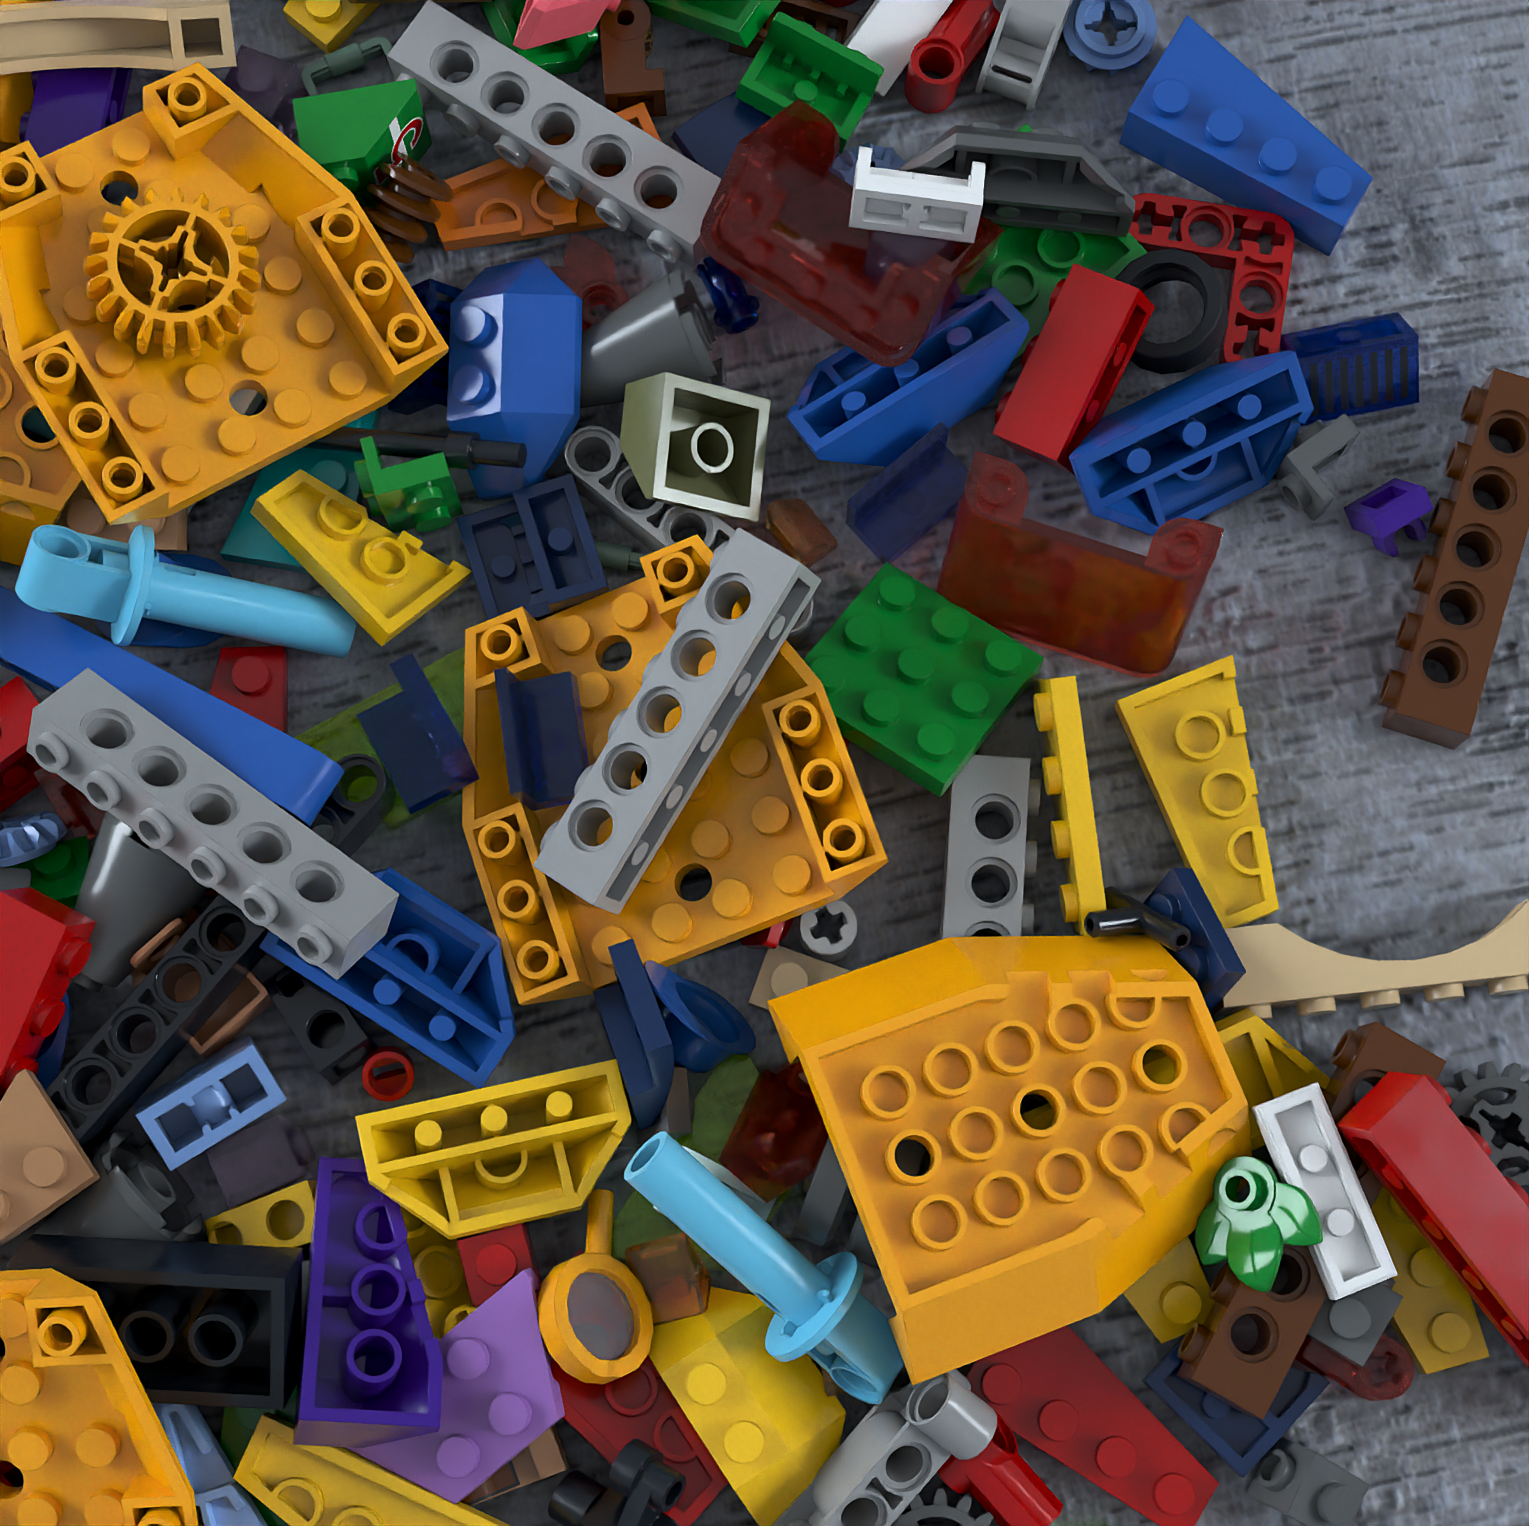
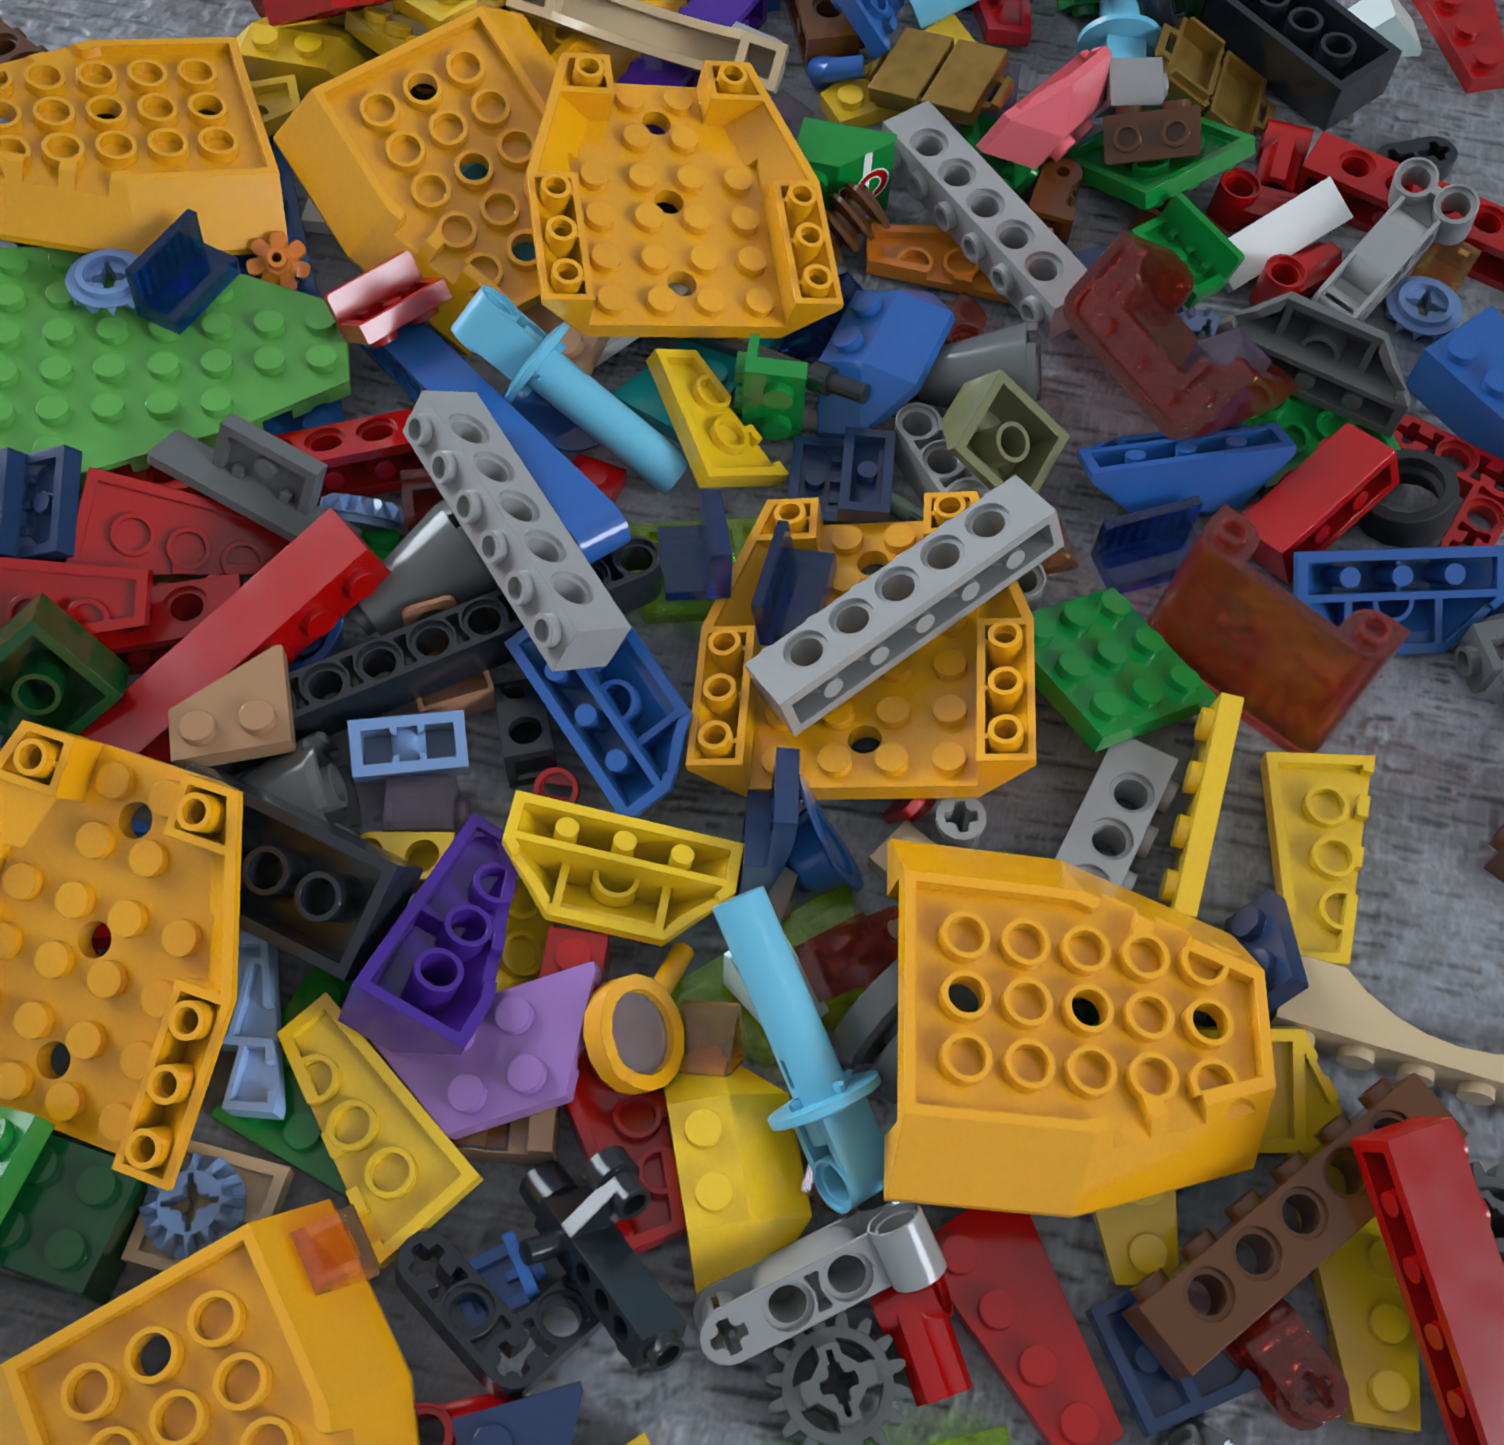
camera: 20 degrees right, 15 degrees down
light orange gear [83,186,262,361] -> none
clear blue pin [696,252,760,334] -> none
white hinge [849,146,986,243] -> none
black piece [1084,886,1191,952] -> none
green plate [1195,1156,1323,1292] -> none
white tile [1251,1082,1398,1300] -> none
dark grey bracket [1306,1278,1403,1370] -> none

